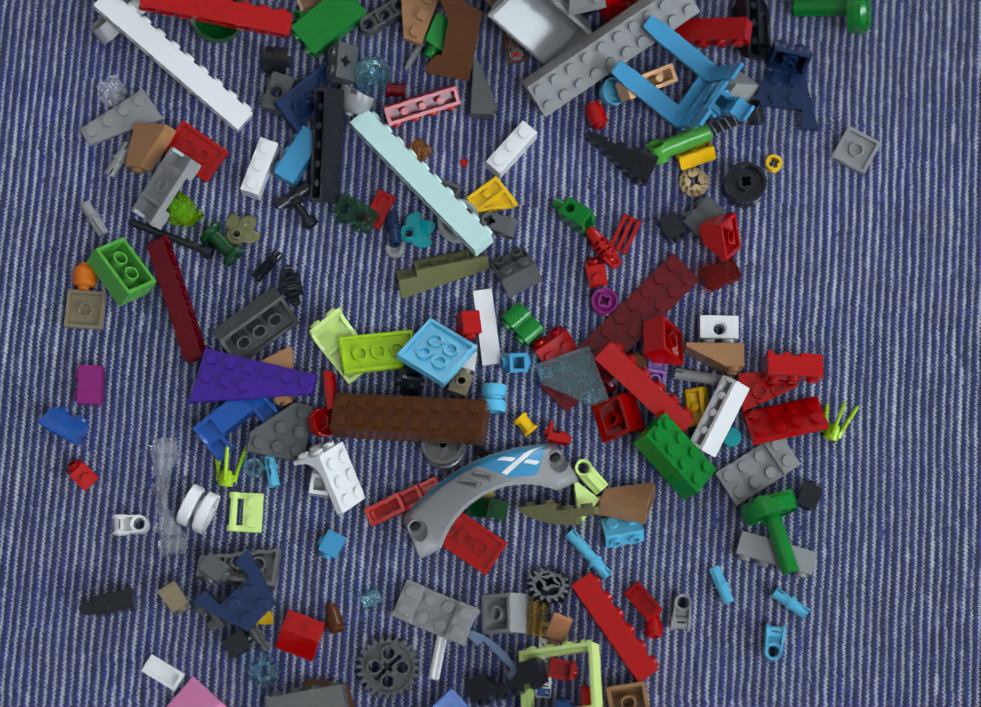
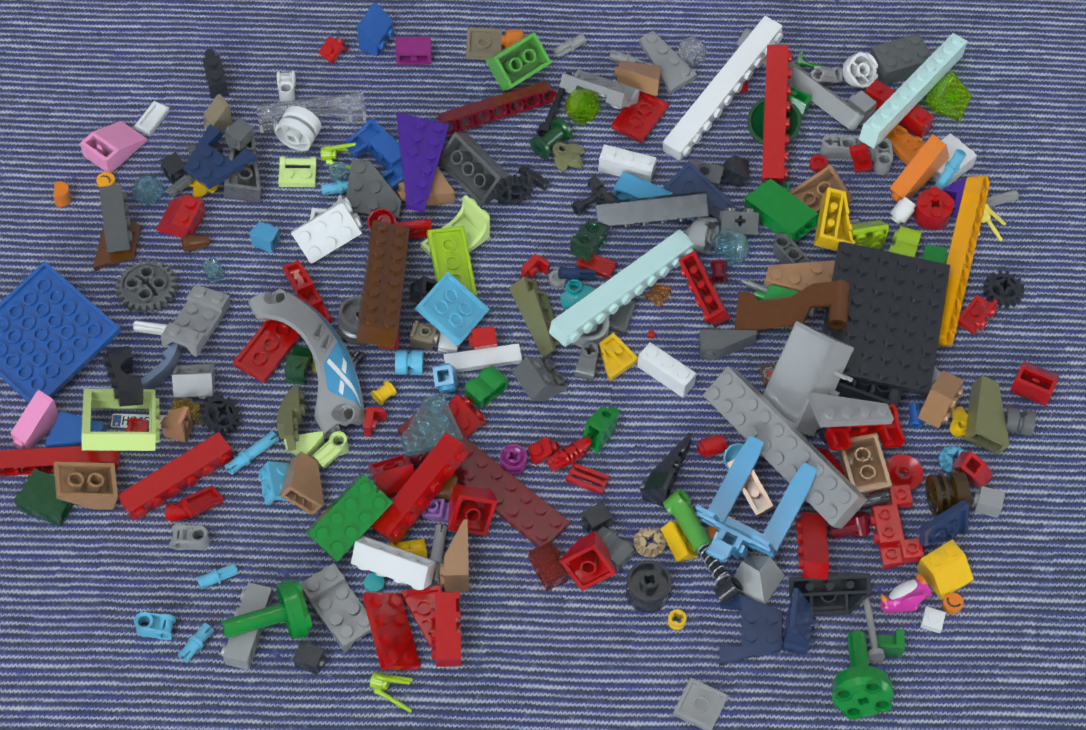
camera: 90 degrees right, 20 degrees down
white brick [698,315,739,343] -> none
none -> red bracket [521,253,550,278]

